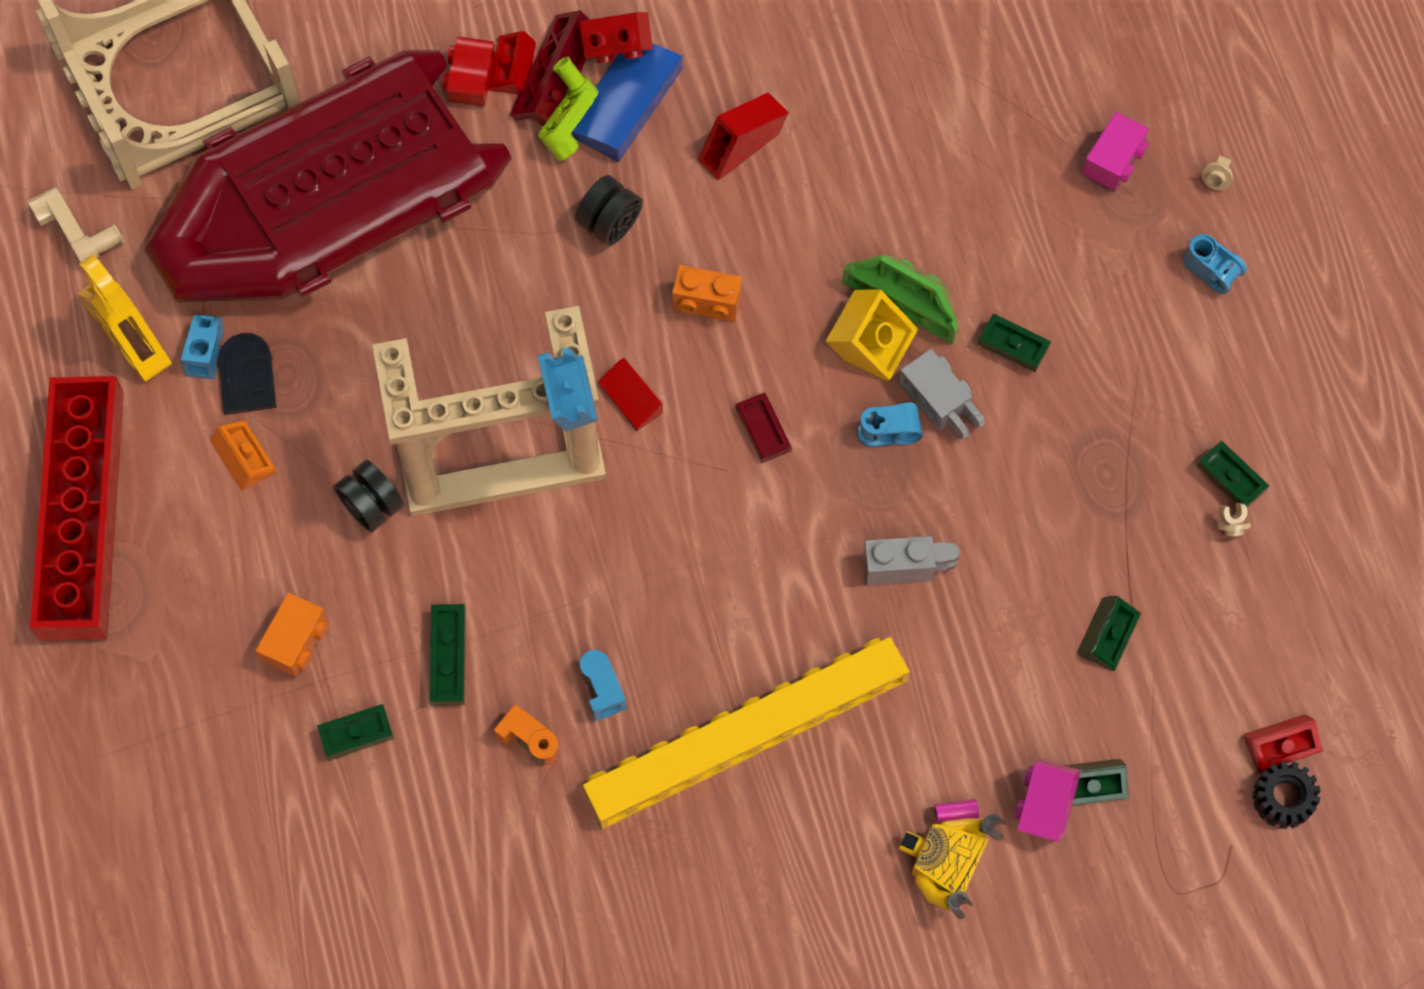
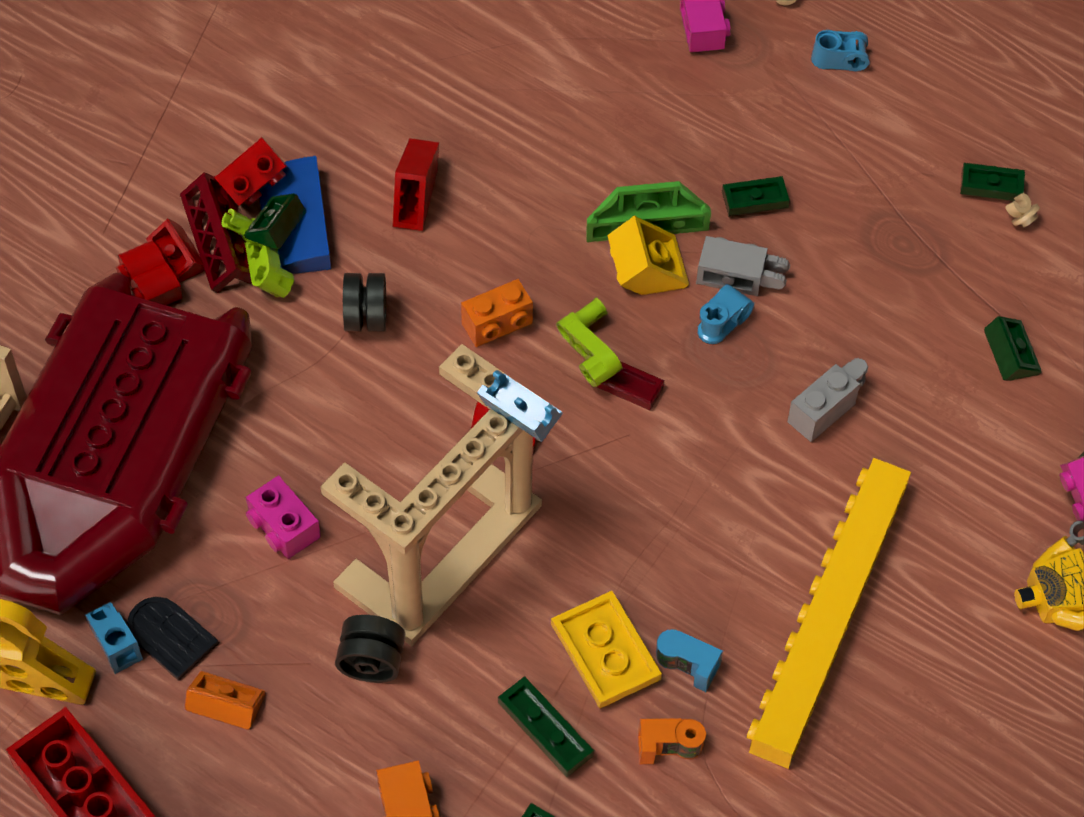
camera: 40 degrees left, 10 degrees down
dark pink piece [934,799,979,824] -> none
none -> dark green slope [244,193,306,249]
none -> dark pink brick [245,475,321,559]
none -> yellow plate [551,591,662,709]
none -> lime beam [556,298,622,387]

